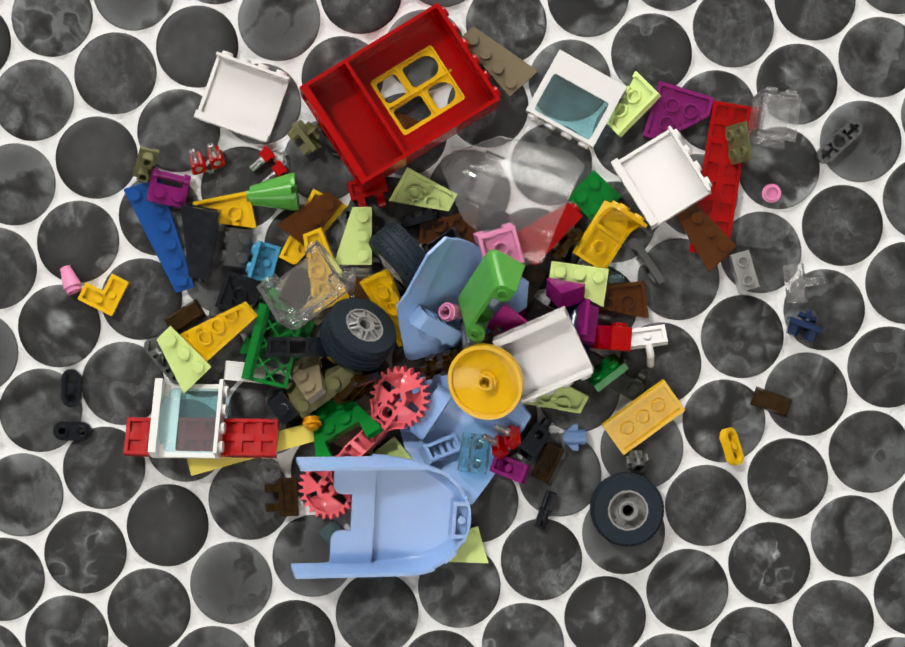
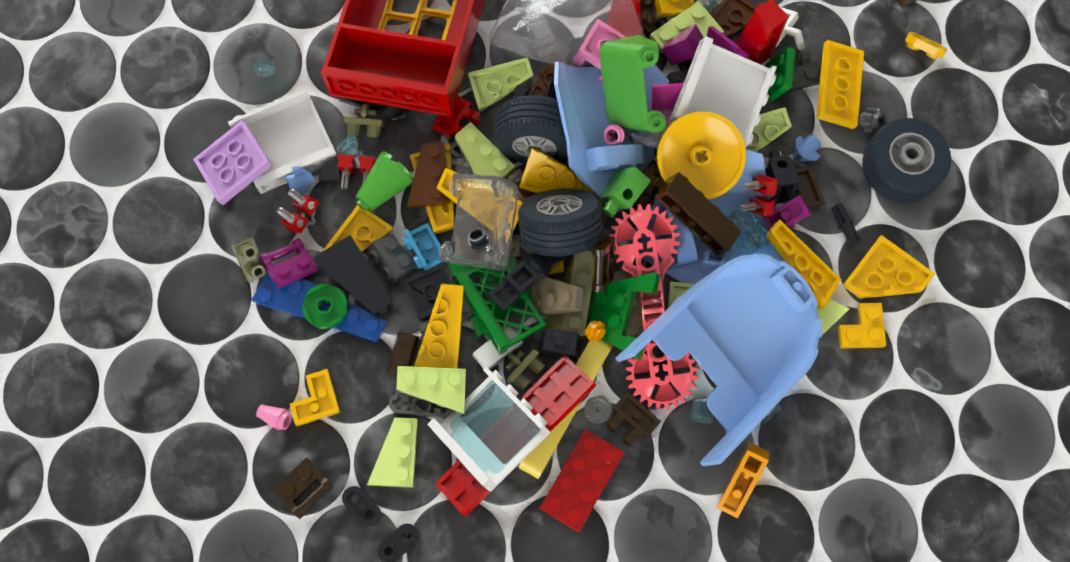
camera: 45 degrees left, 15 degrees down
none -> lavender plate [193,120,273,205]
none -> clear light blue tile [254,61,276,76]
none -> dark brown plate [272,457,334,519]
none -> medium blue piece [285,166,315,194]
none -> green plate [302,284,348,329]
none -> black tile [319,158,341,181]
none -> clear light blue tile [336,134,359,155]
none -> yellowish green wing [367,417,418,488]
none -> black plate [467,228,489,249]
none -> olive hips [505,349,545,391]
none -> red plate [539,429,625,533]
none -> bright green torso [601,167,651,217]
none -> dark brown brick [654,172,742,256]
none -> light orange slope [717,441,769,519]
none -> yellow wing [766,220,842,309]
none -> yellow plate [838,303,886,348]
none -> yellow plate [842,235,935,299]

